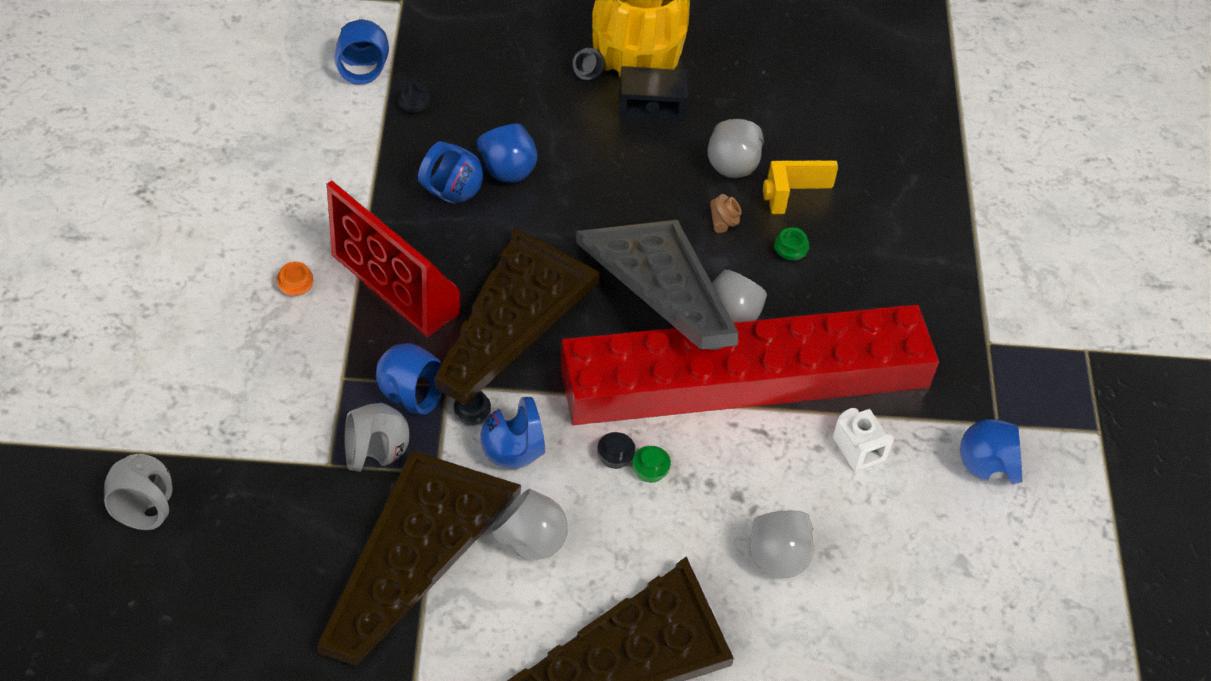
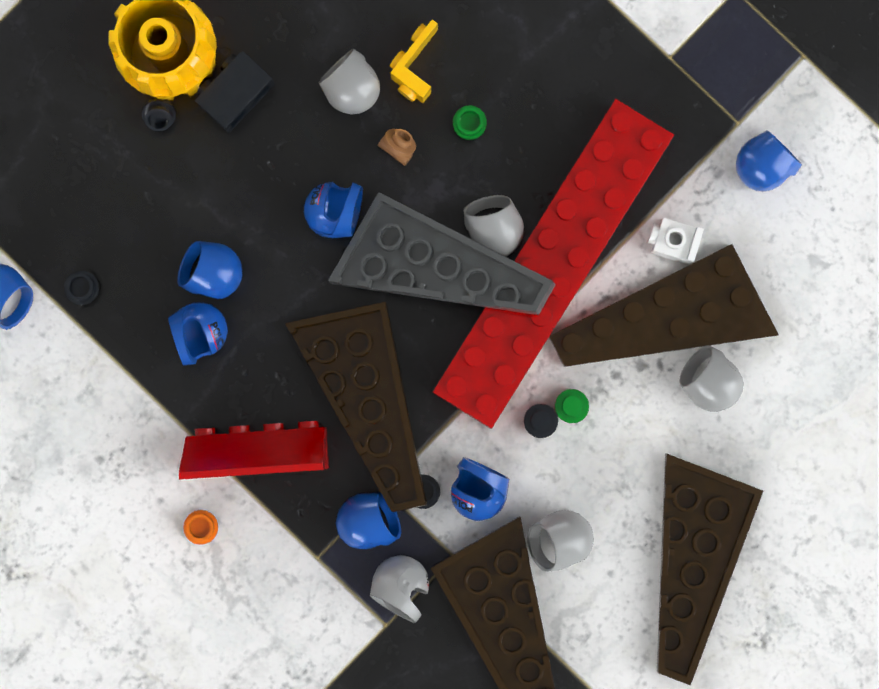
camera: 45 degrees left, 35 degrees up
none -> blue helmet [304,182,363,238]
none -> dark brown wing [549,244,779,367]

